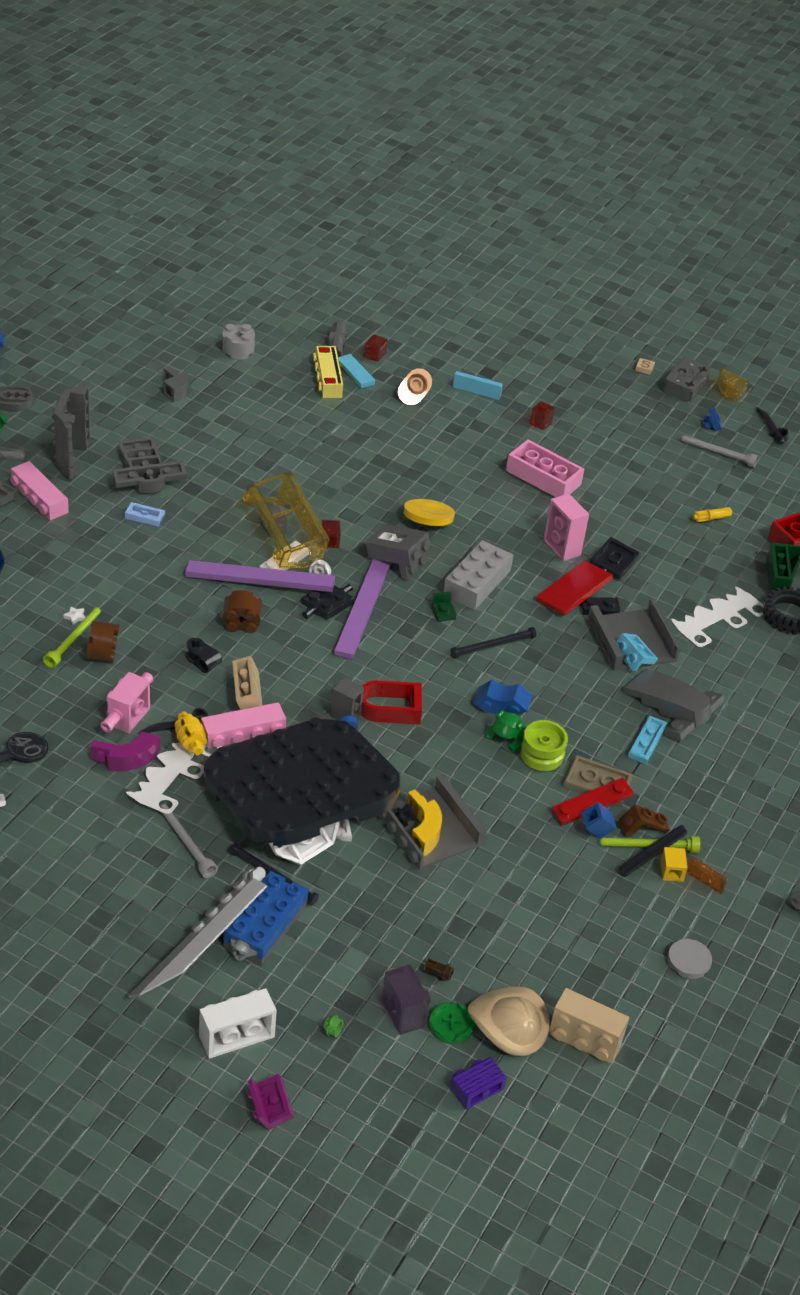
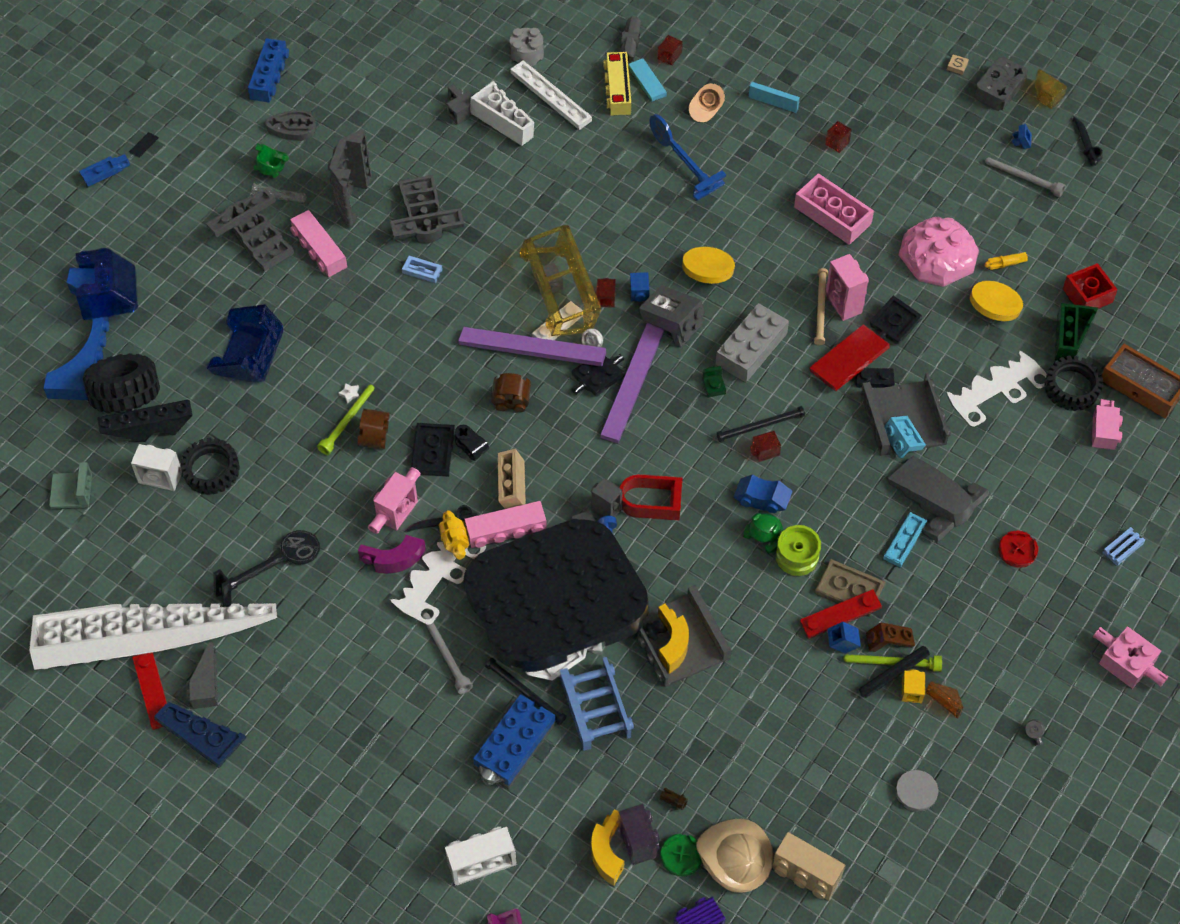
camera: 10 degrees right, 15 degrees up
light grey hinge [128,867,267,998] -> none
bright green plate [323,1015,343,1037] -> none
none -> black tile [411,423,455,477]
none -> white wedge [470,81,534,146]
none -> white plate [511,60,592,130]
none -> medium blue fence [560,657,634,751]
none -> yellow arch [591,809,624,886]
none -> blue brick [630,272,649,302]
none -> blue piece [649,114,726,201]
none -> clear red brick [750,430,781,462]
none -> tan bar [814,268,828,345]
none -> bright pink rock [898,217,979,287]
none -> yellow piece [970,281,1023,321]
none -> red tile [998,530,1039,568]

